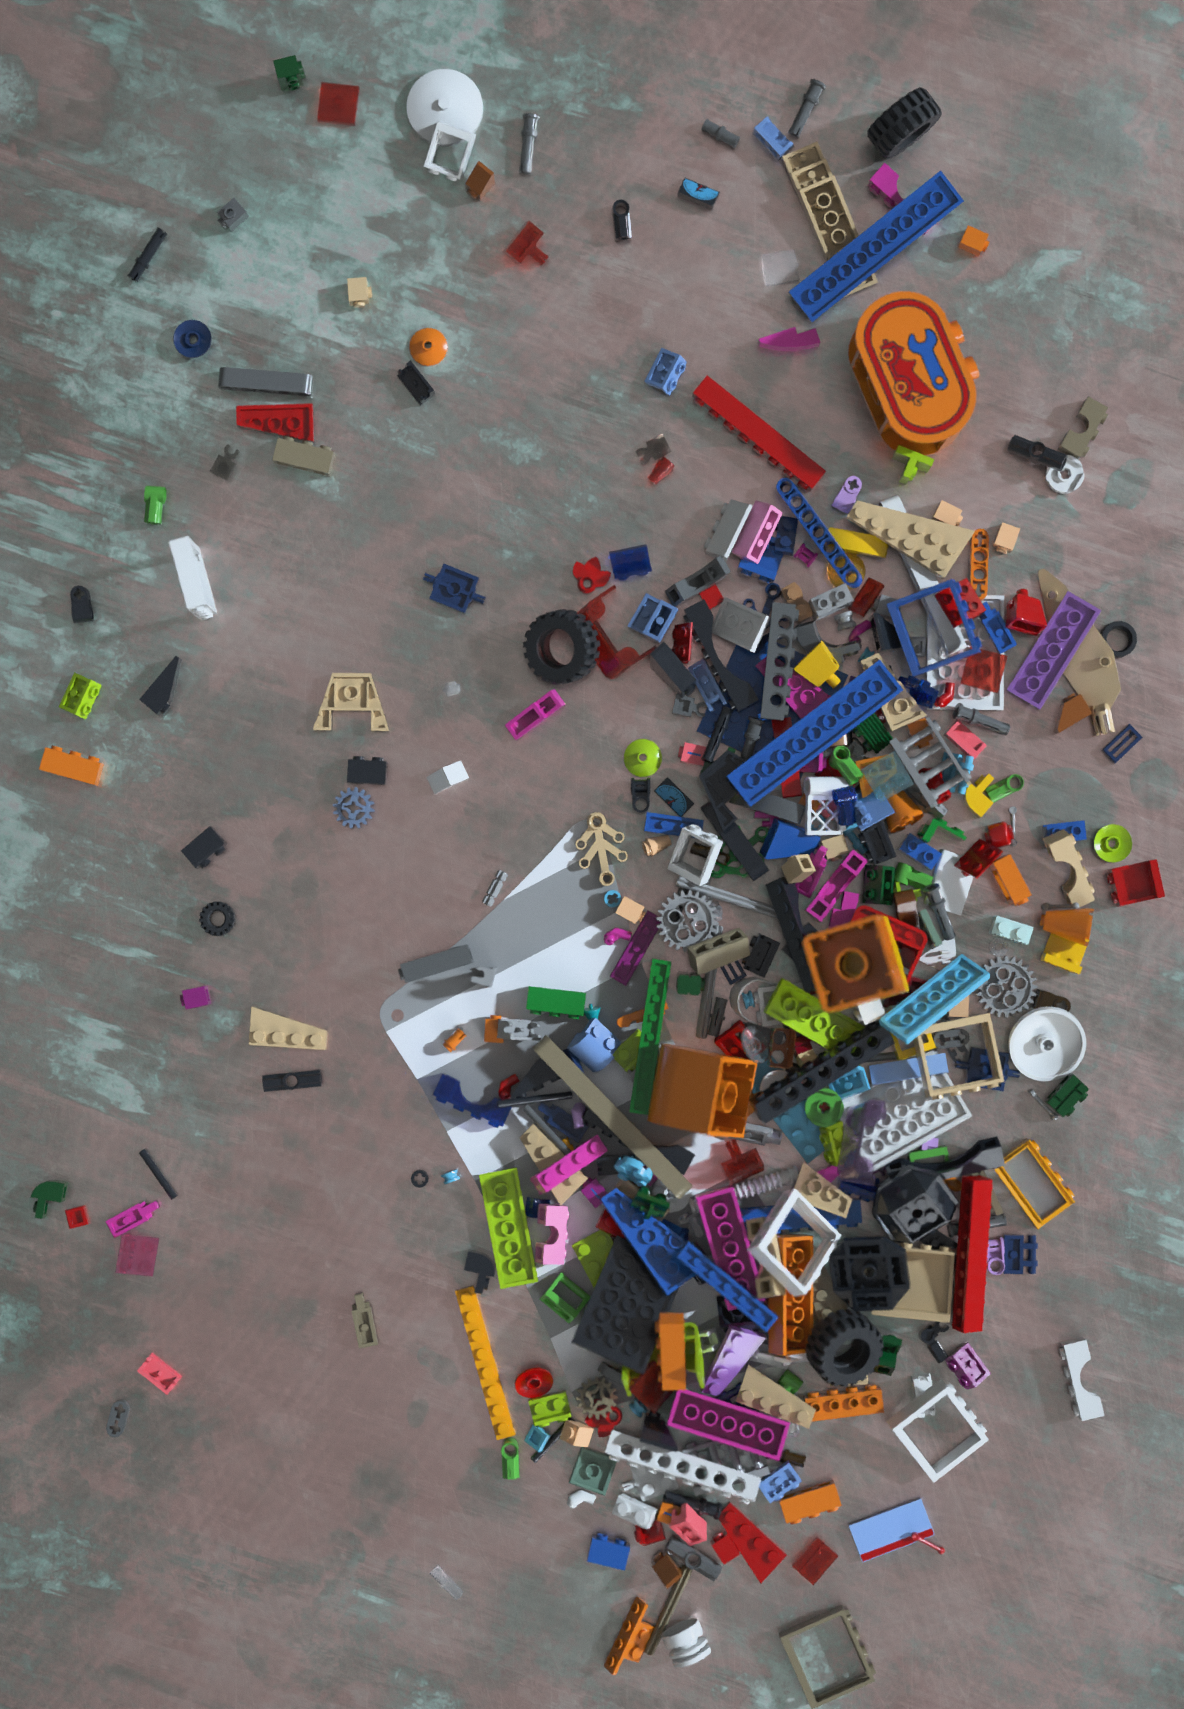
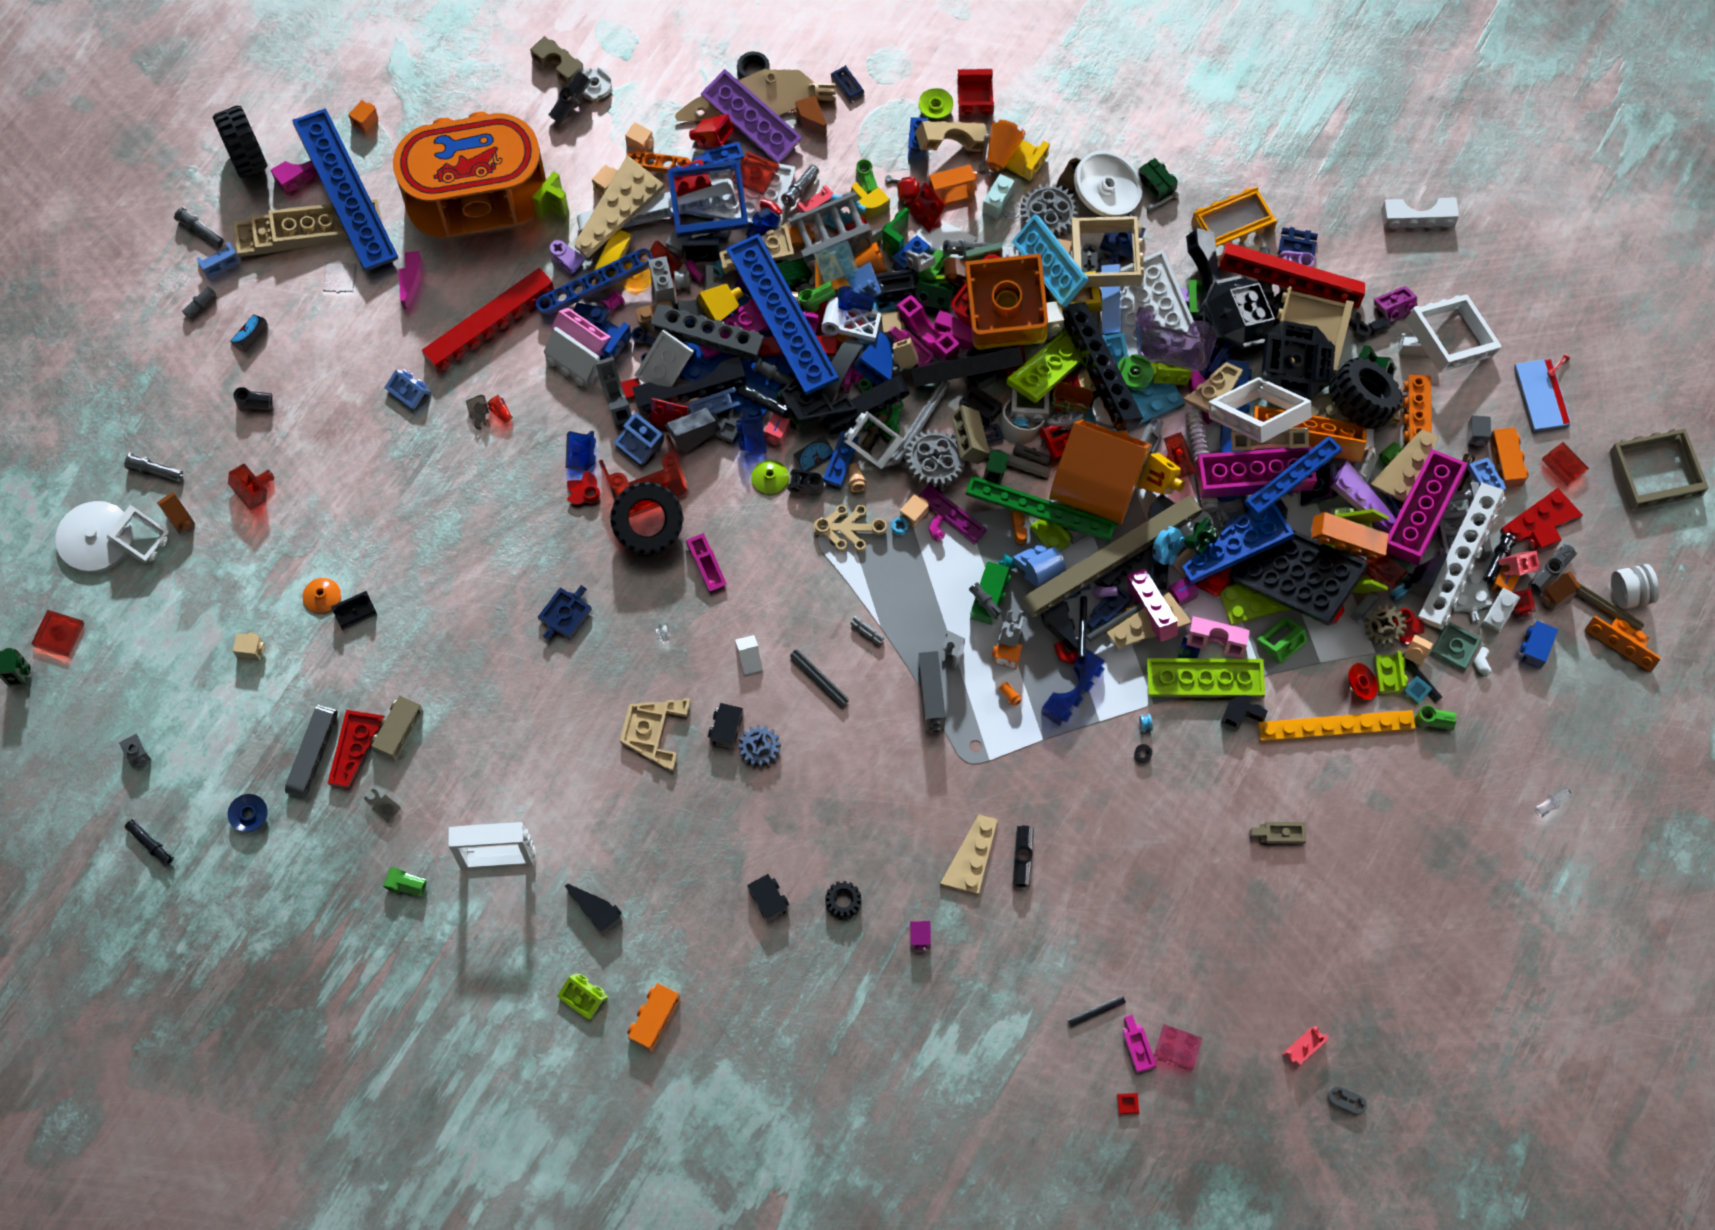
camera: 75 degrees left, 20 degrees down
dark green brick [31,1180,68,1219] -> none
black piece [70,585,94,623] -> none
none -> clear blue bracket [736,416,767,456]
none -> dark grey axle [790,649,849,707]
none -> light grey bracket [906,250,936,272]
none -> dark grey pin [969,582,1002,619]
none -> yellow torso [1138,453,1185,495]
none -> dark grey brick [1468,415,1491,446]

